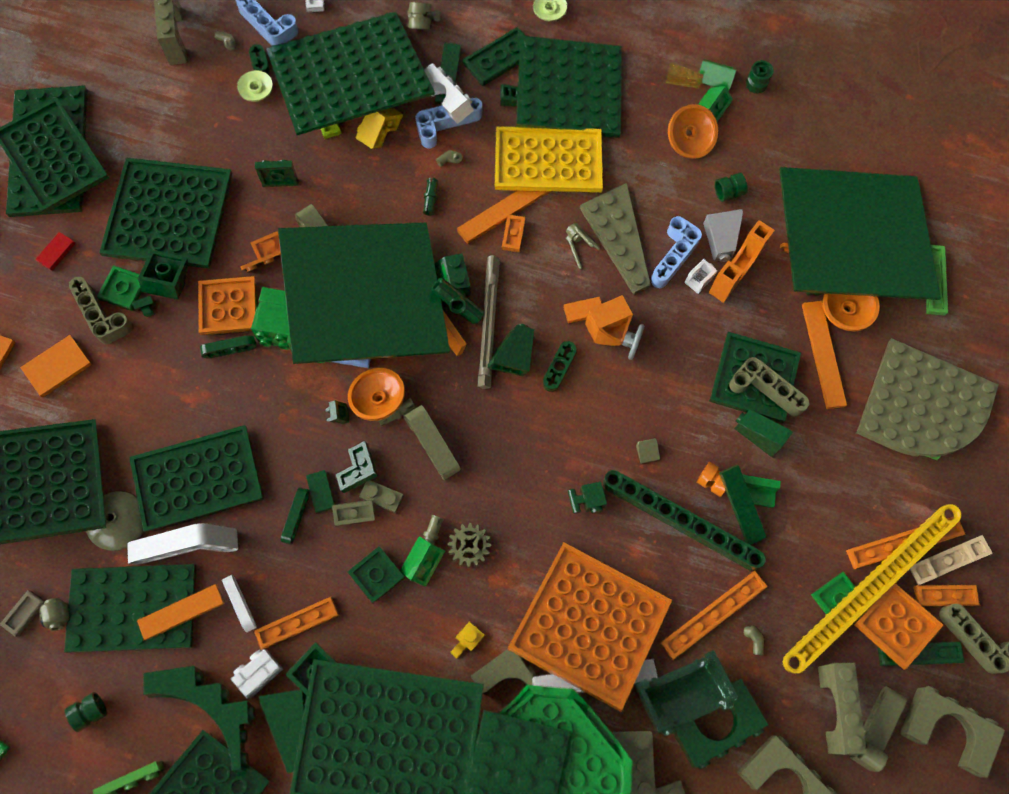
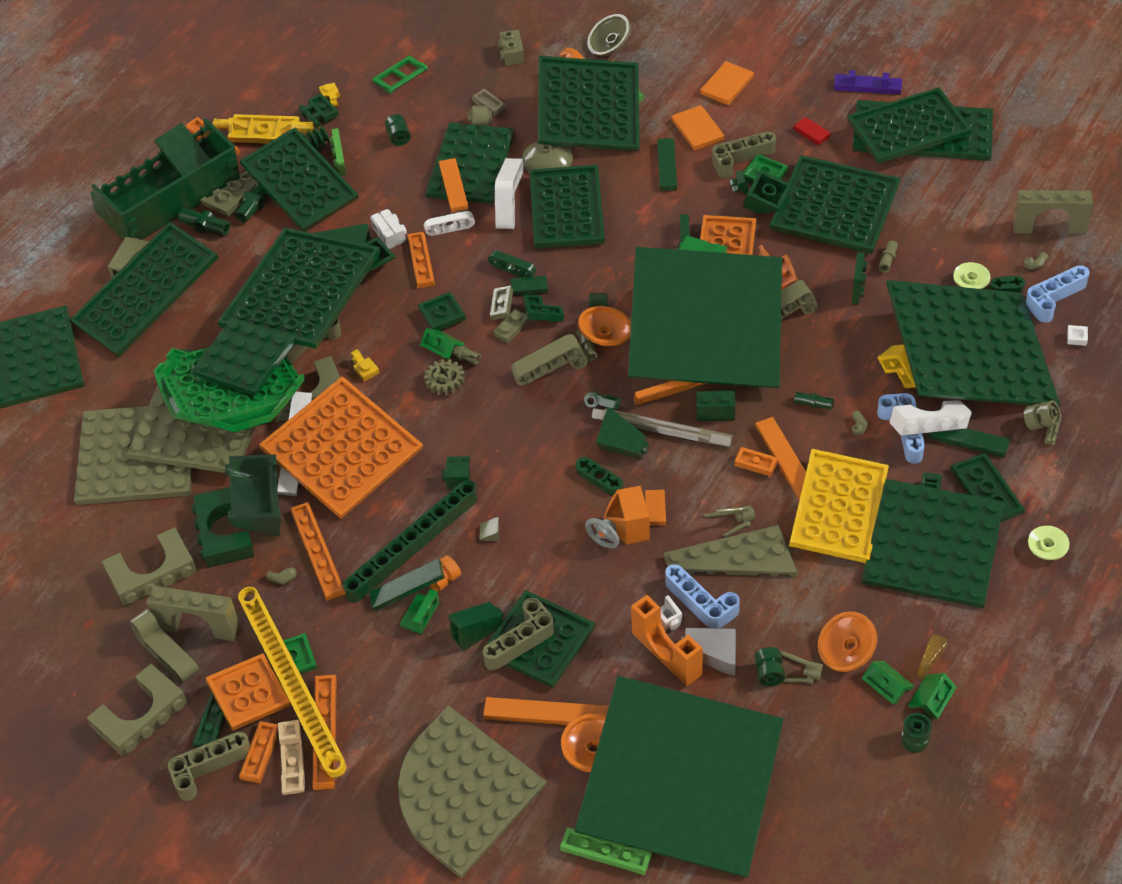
camera: 110 degrees right, 20 degrees down
dark green arch [143,665,256,773] -> none
dark green piece [431,277,484,324] -> none
none -> dark green plate [584,391,622,410]
none -> dark green tile [657,138,677,191]
none -> olive plant [781,651,823,684]
none -> olive pin [878,240,898,273]

